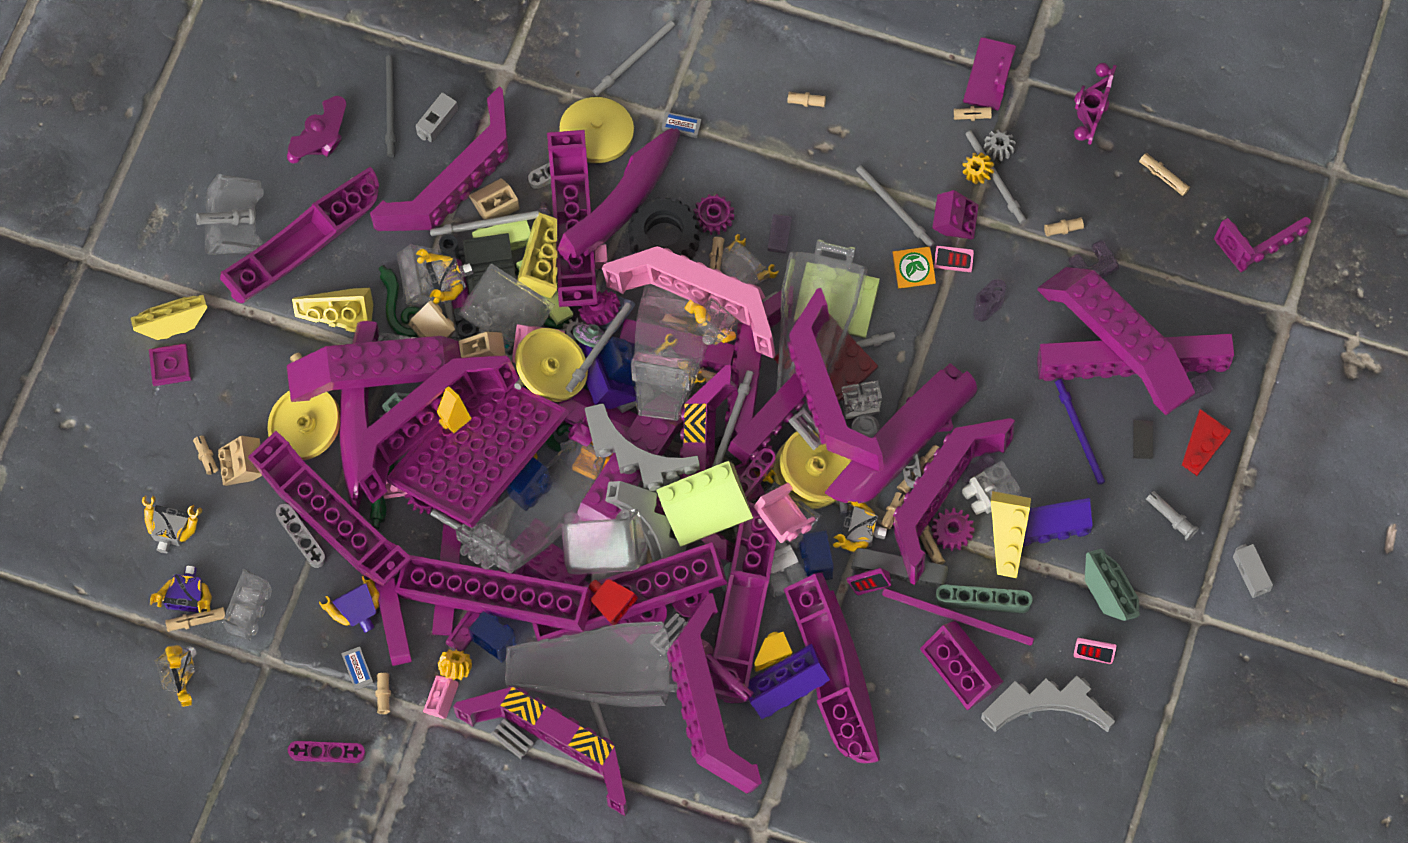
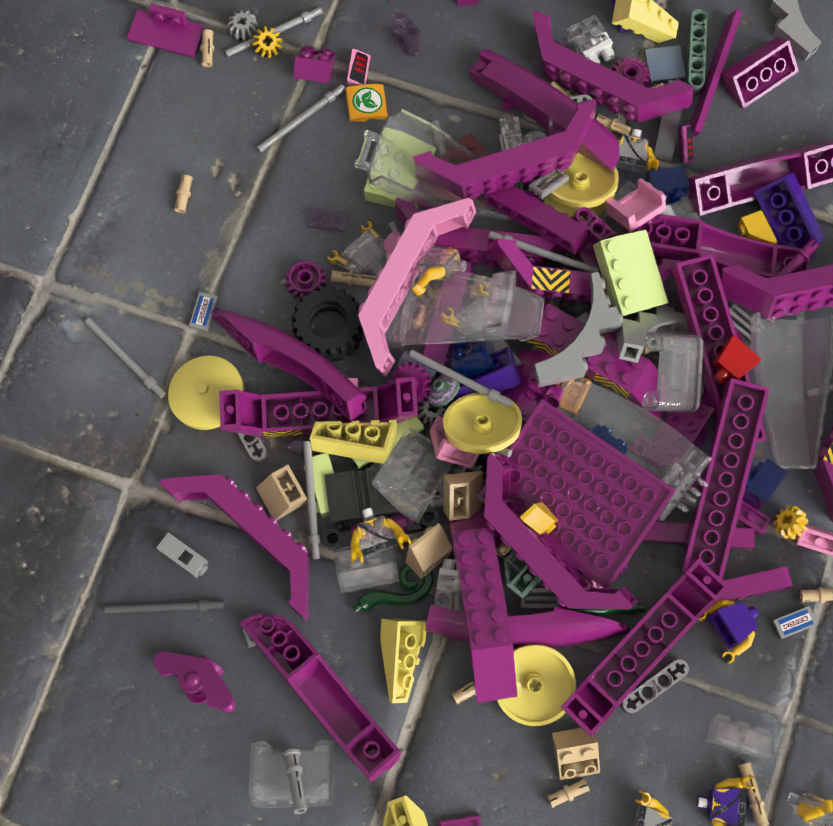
camera: 90 degrees left, 5 degrees up
none -> sand blue tile [644,45,686,84]

